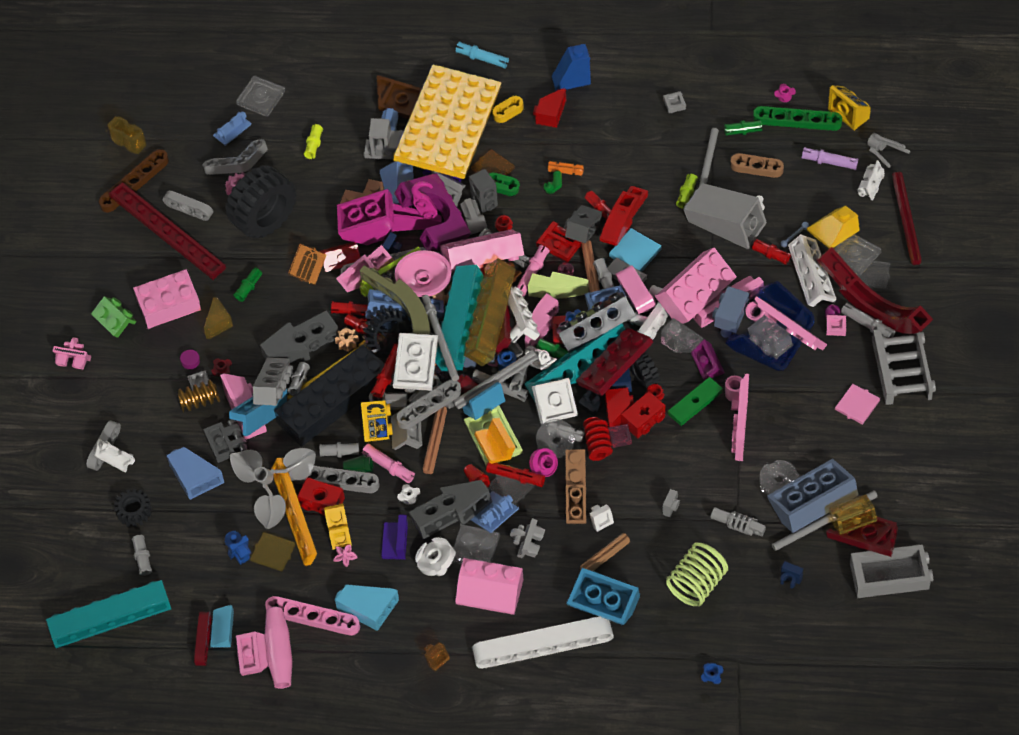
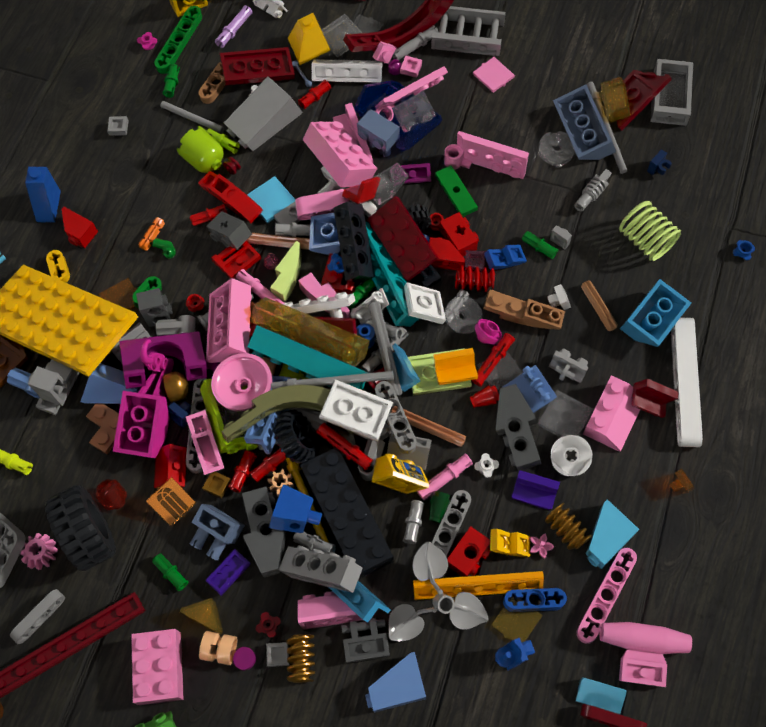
camera: 75 degrees left, 10 degrees up
none -> clear red head [95,479,127,510]
none -> pearl gold hair [163,372,189,402]
none -> lime cylinder [177,126,224,173]
none -> sand blue brick [189,504,245,560]
none -> light nougat wheel [199,631,237,665]
none -> pearl gold plate [203,472,231,499]
none -> dark purple plate [205,549,251,596]
none -> dark red plate [220,47,295,85]
none -> dark red bush [223,157,241,175]
none -> blue torso [269,484,322,533]
none -> red panel [342,177,381,204]
none -> bright pink plate [372,41,396,64]
none -> blue slope [484,245,527,270]
none -> blue beam [503,588,567,612]
none -> green axle [522,231,558,259]
none -> pearl gold piece [545,503,592,550]
none -> dark red panel [631,378,679,418]

